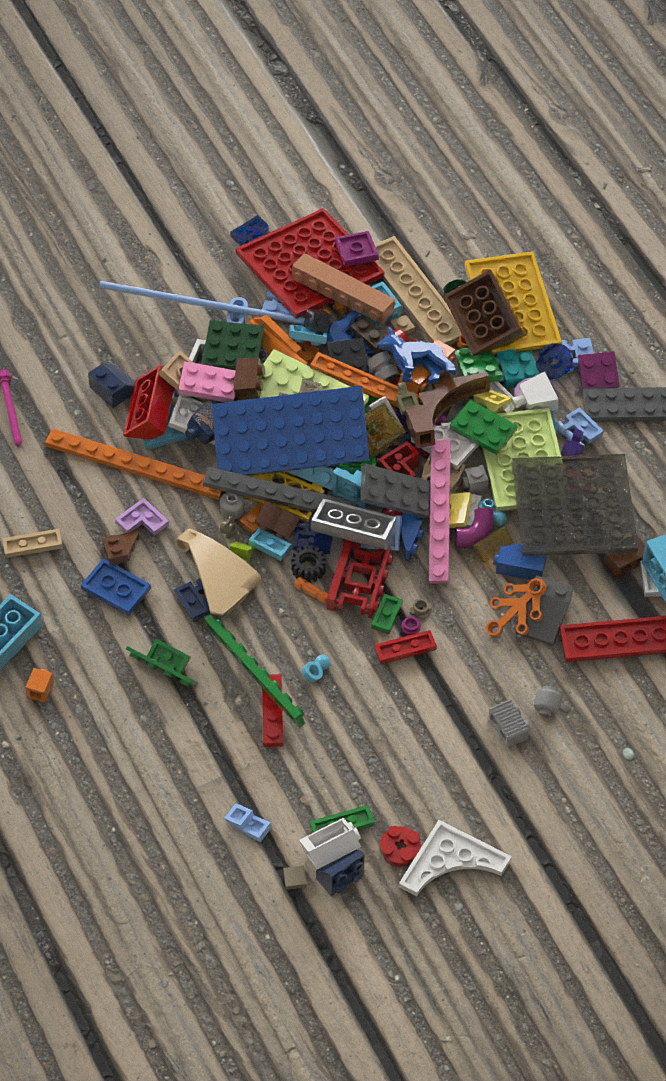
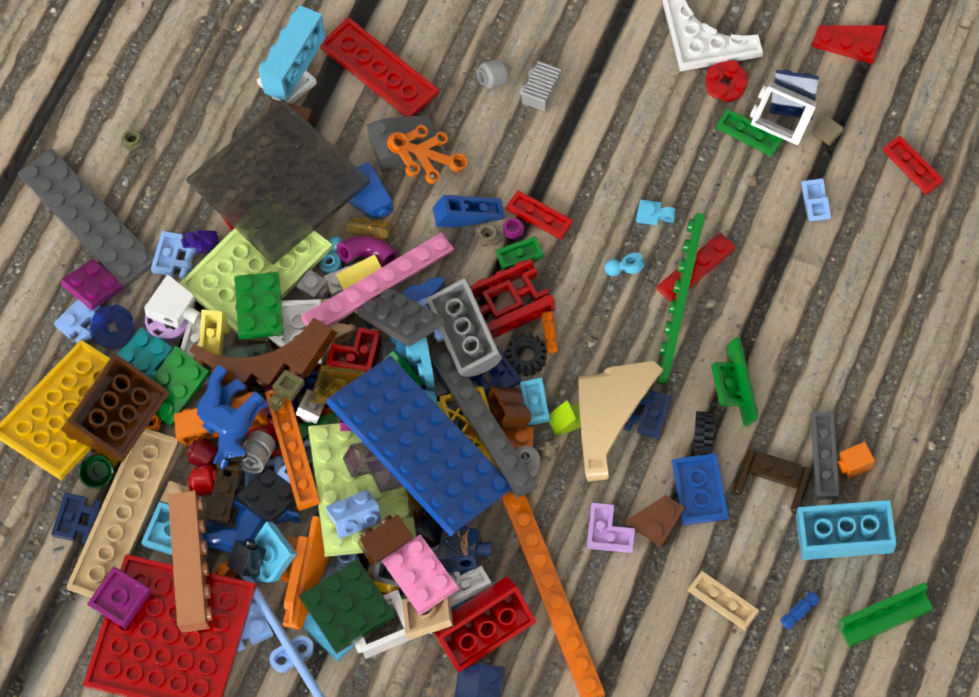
camera: 125 degrees left, 10 degrees up
none -> dark blue plate [51,492,103,545]
none -> light blue bracket [325,490,381,539]
none -> blue slope [432,195,505,228]
none -> medium azure plate [636,199,675,226]
none -> black tyre [694,411,714,453]
none -> dark brown plate [733,449,813,514]
none -> dark grey plate [810,411,839,500]
none -> red wing [812,25,886,64]
none -> red plate [883,135,944,196]

